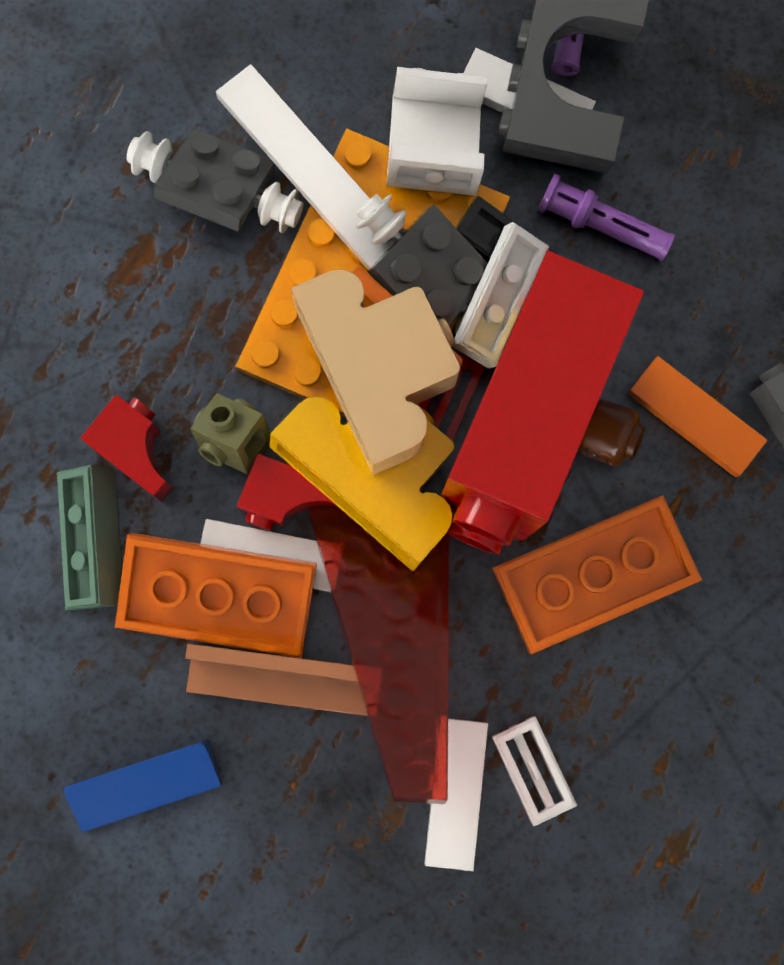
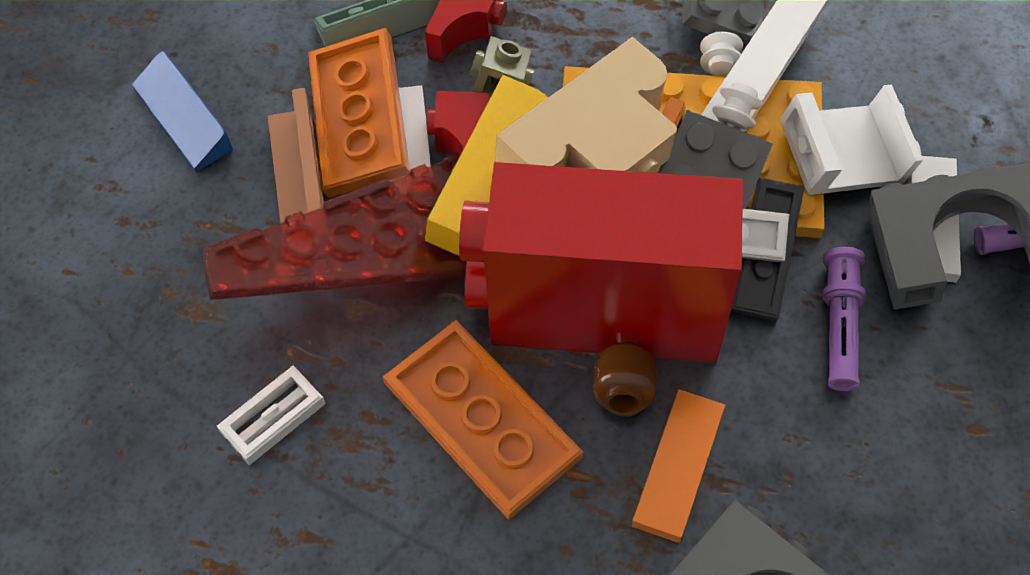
camera: 80 degrees right, 20 degrees down
white tile [424,717,488,871] -> none

